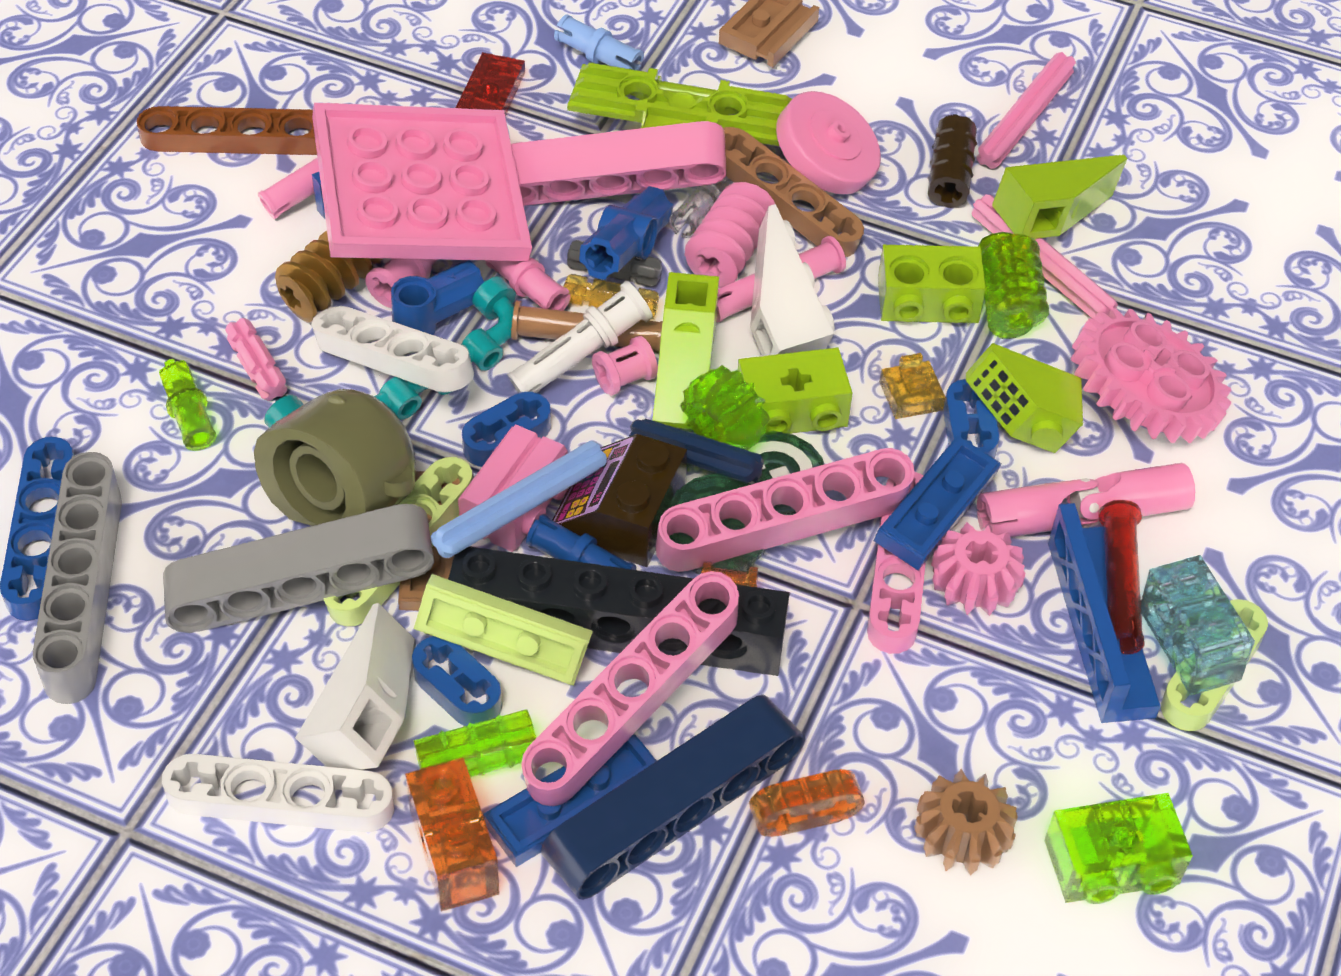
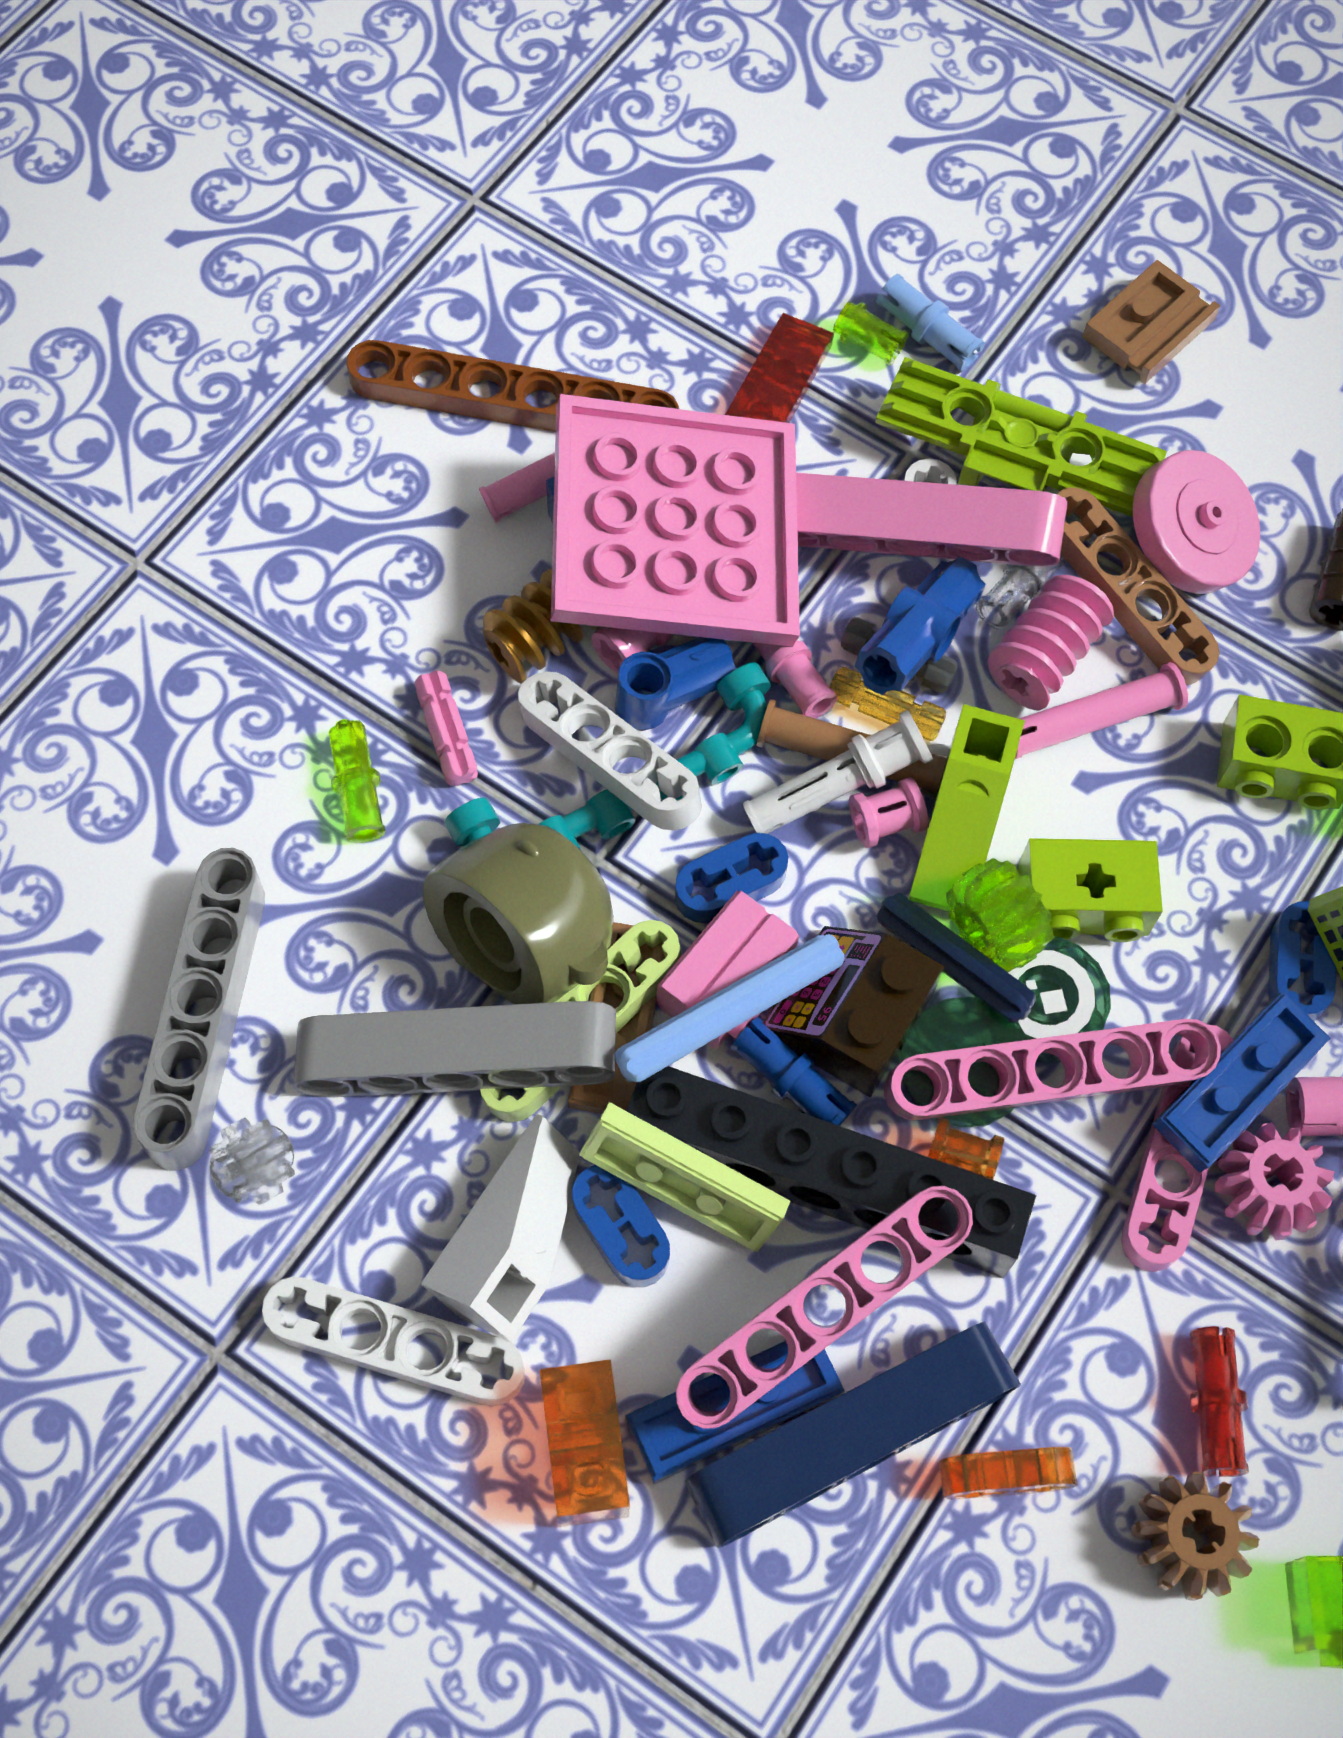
camera: 10 degrees right, 15 degrees up
blue beam [0,436,74,621] -> none
clear neon green axle [413,709,536,790] -> none
white slope [750,204,835,356] -> none
clear yellow tile [879,353,946,419] -> none
none -> clear gear [209,1117,295,1206]
none -> clear neon green pin [833,301,909,366]
none -> clear red pin [1190,1326,1249,1477]

